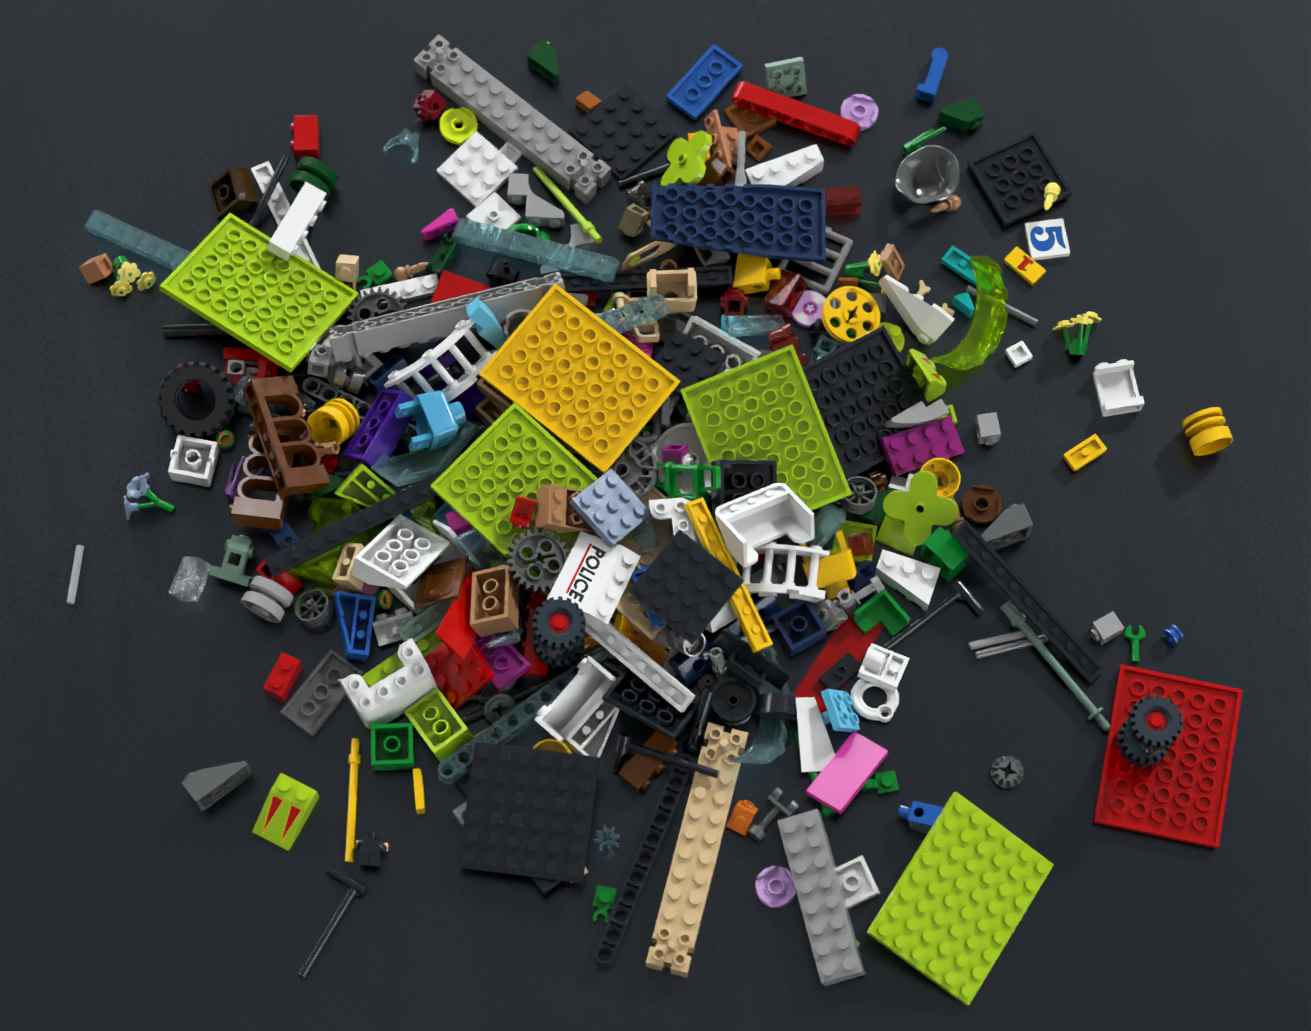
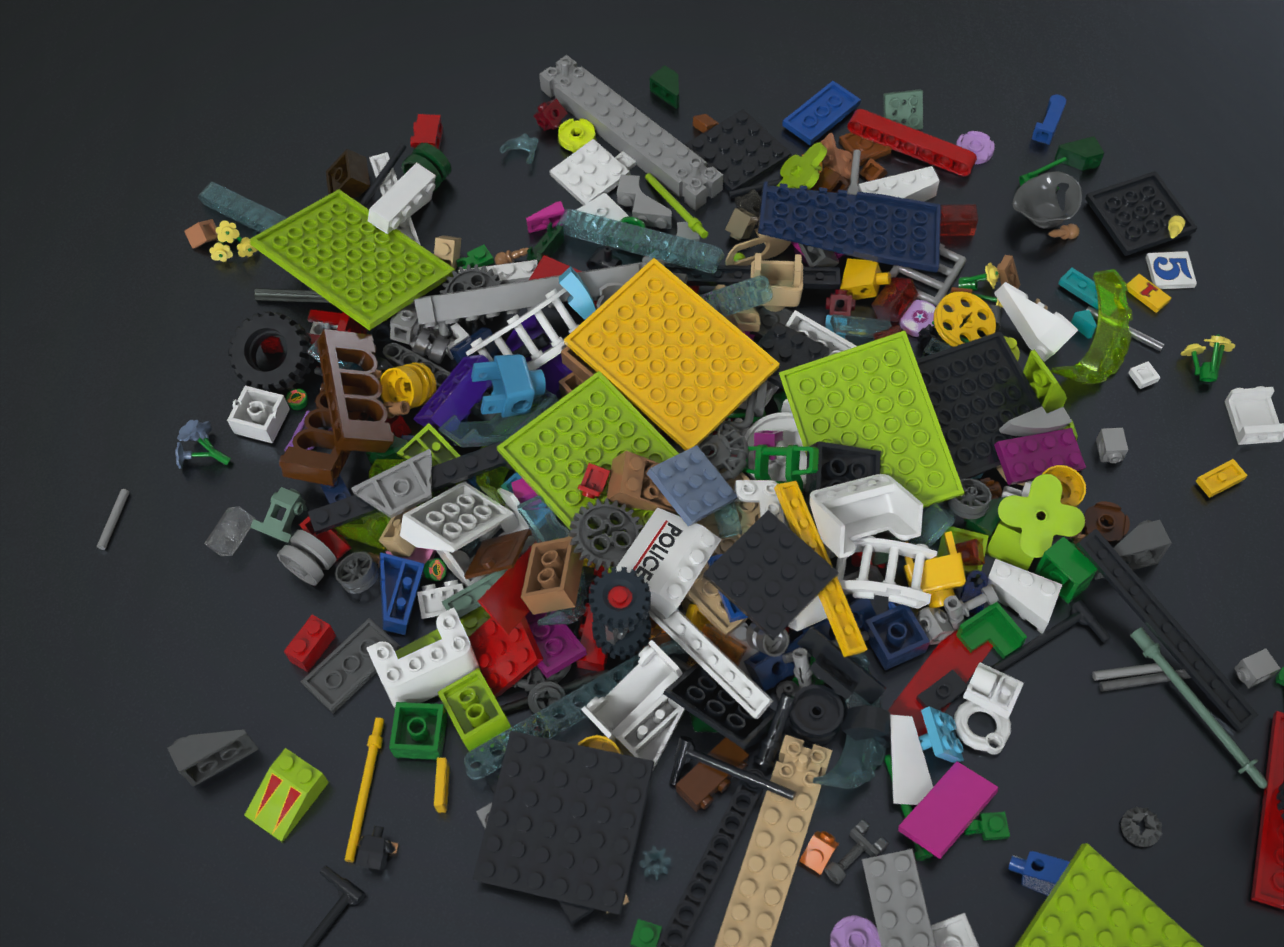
camera: 10 degrees right, 10 degrees down
none -> light grey wing [351,449,432,518]

